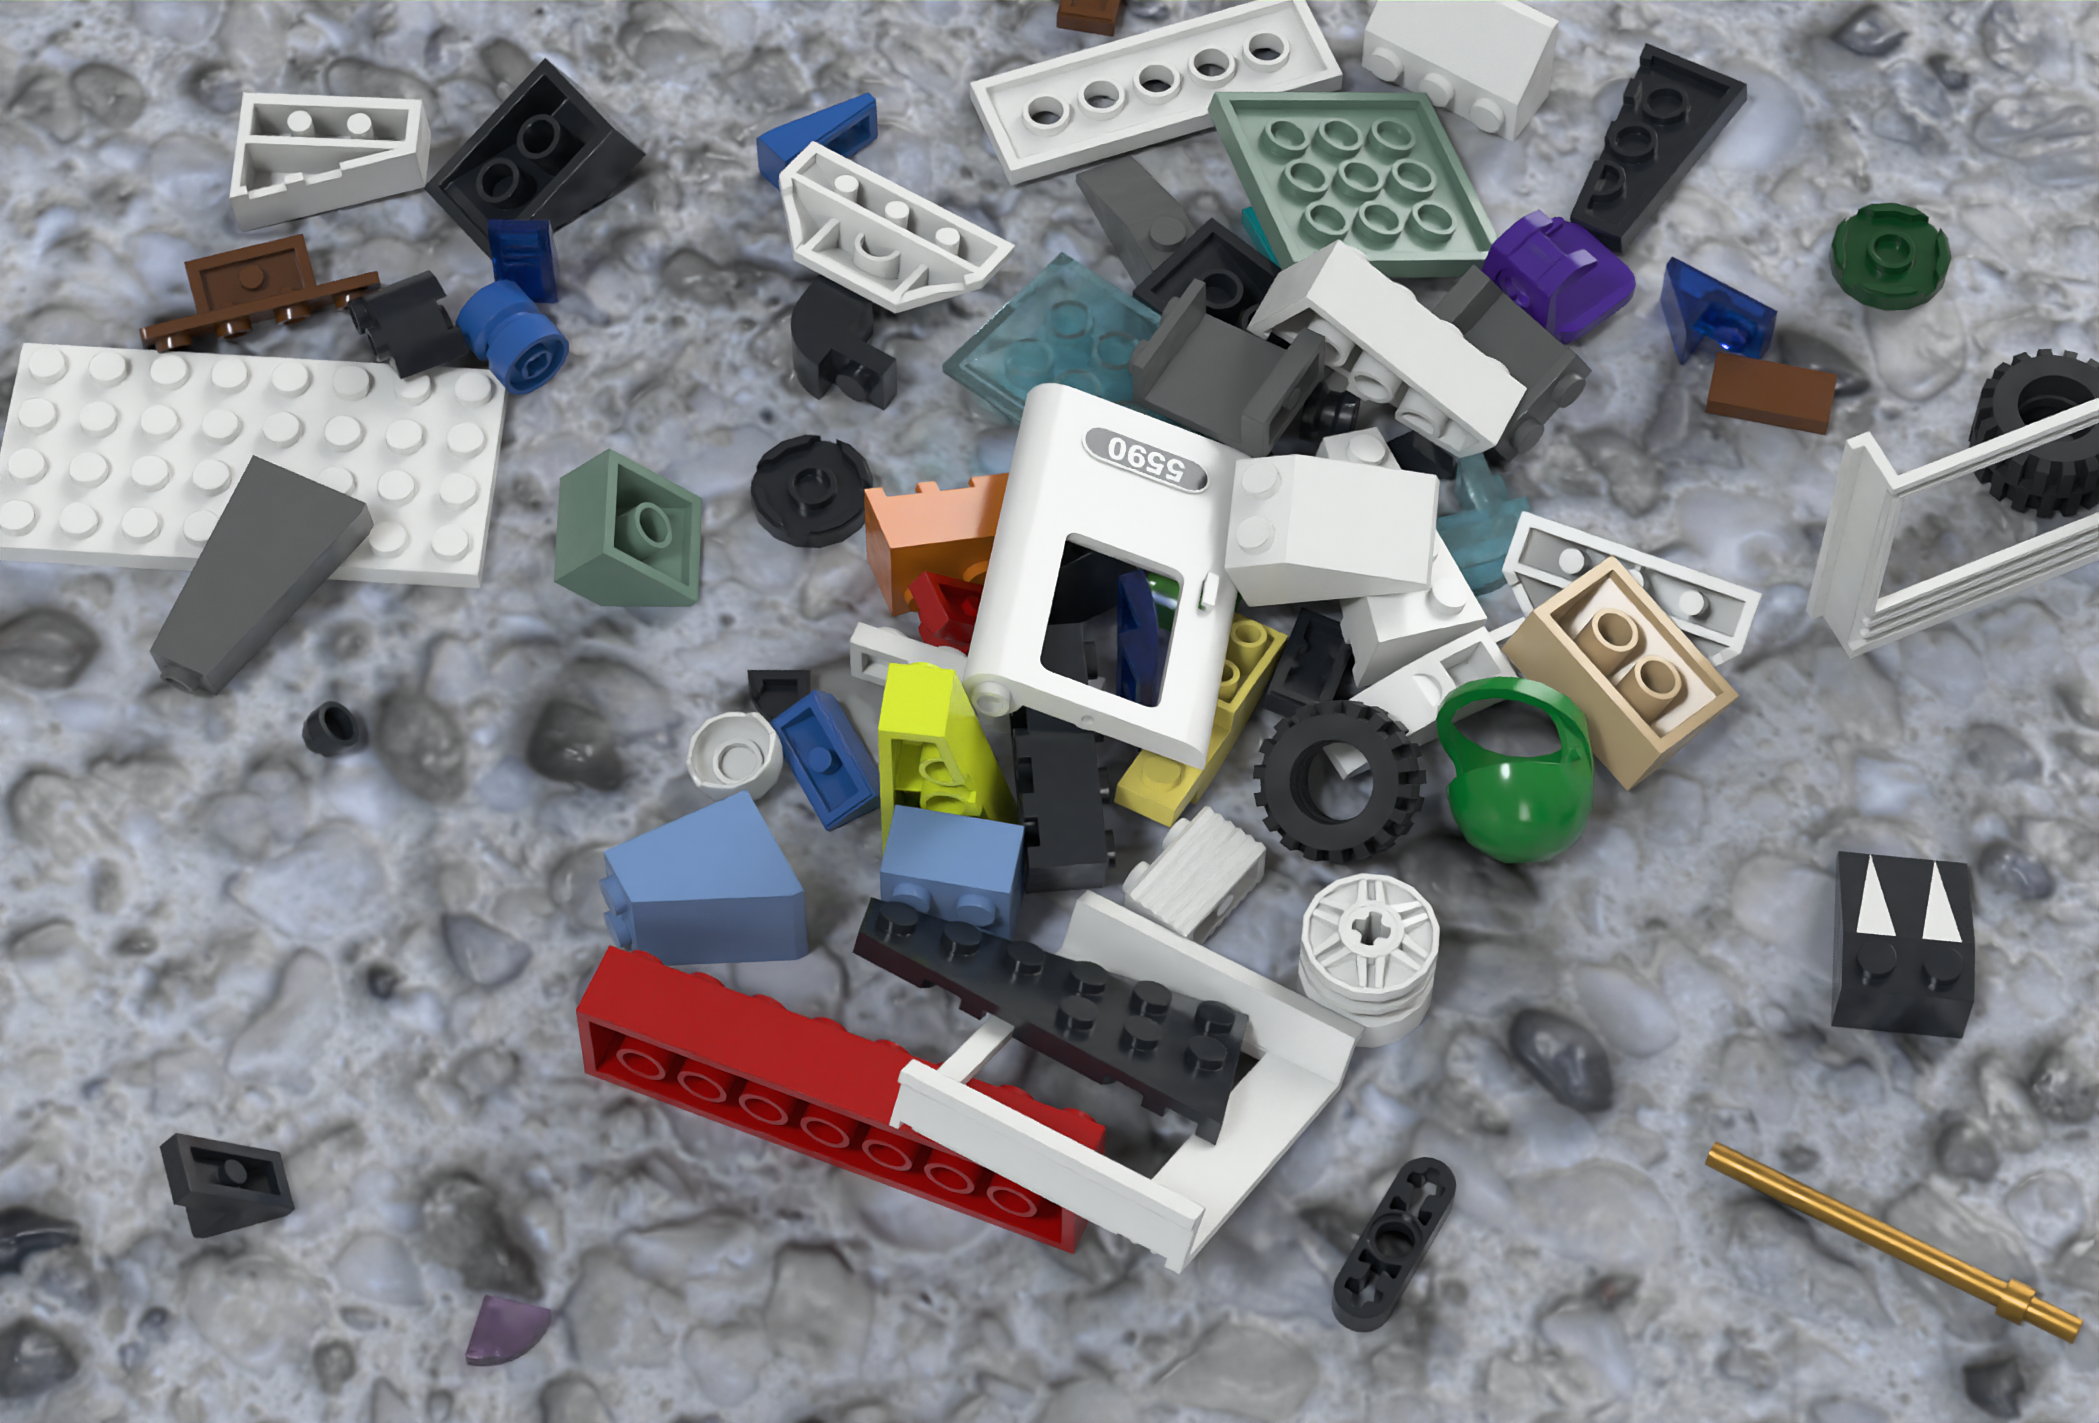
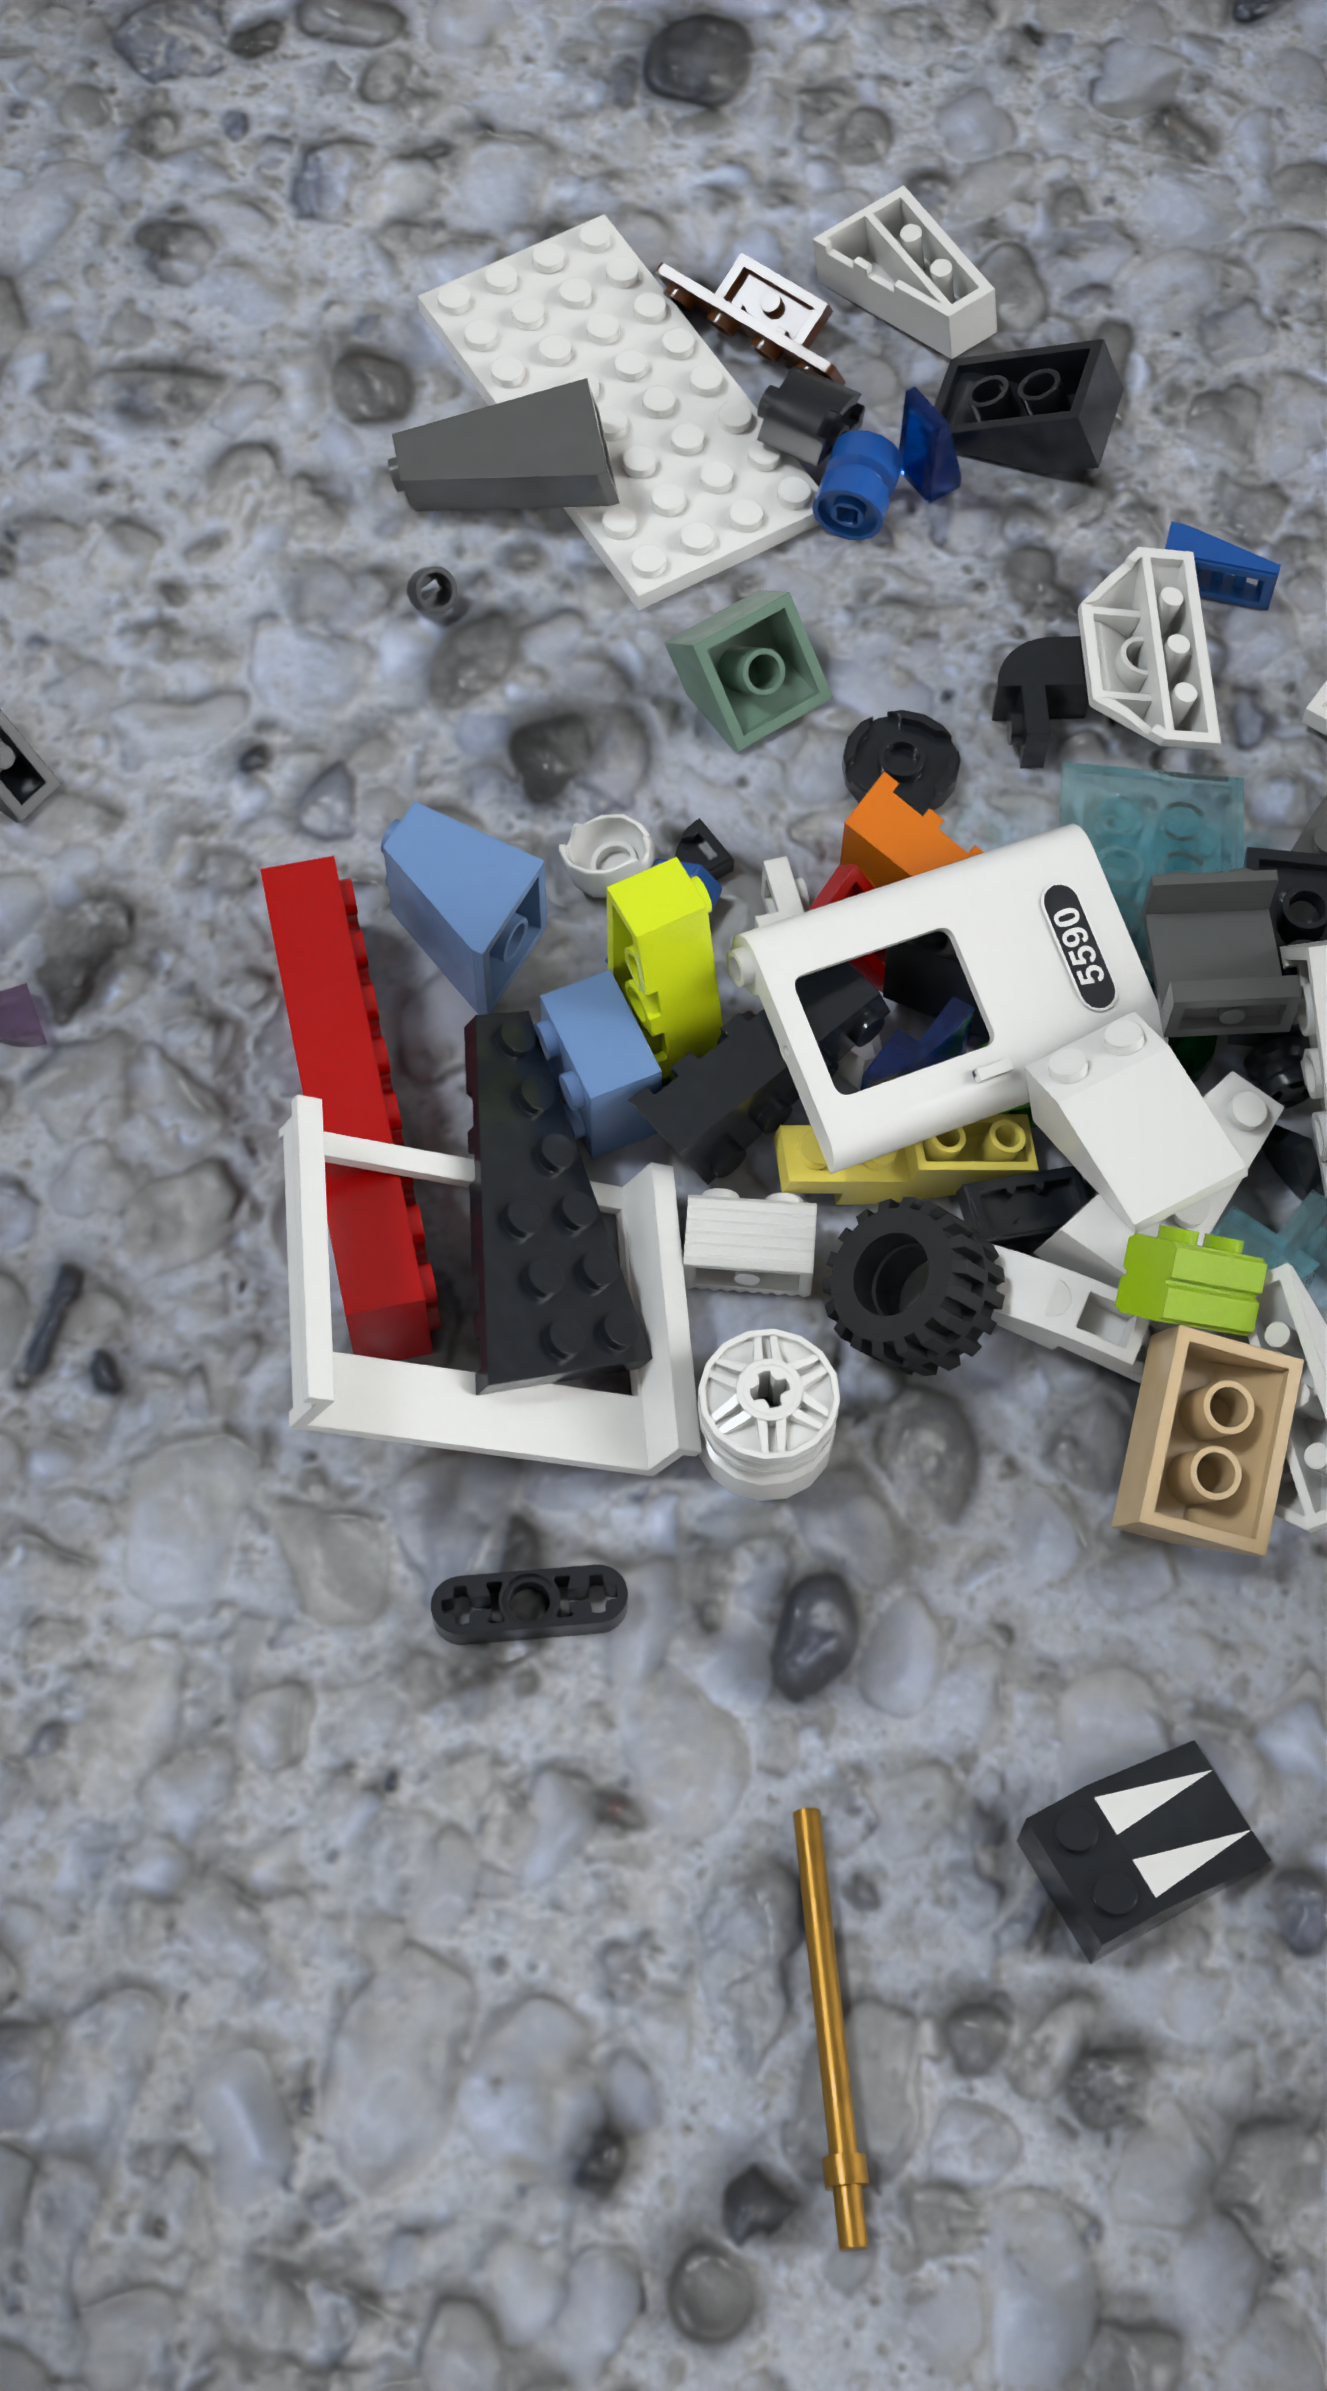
camera: 55 degrees right, 5 degrees up
green piece [1436,677,1595,863] -> none
none -> lime brick [1115,1224,1268,1336]

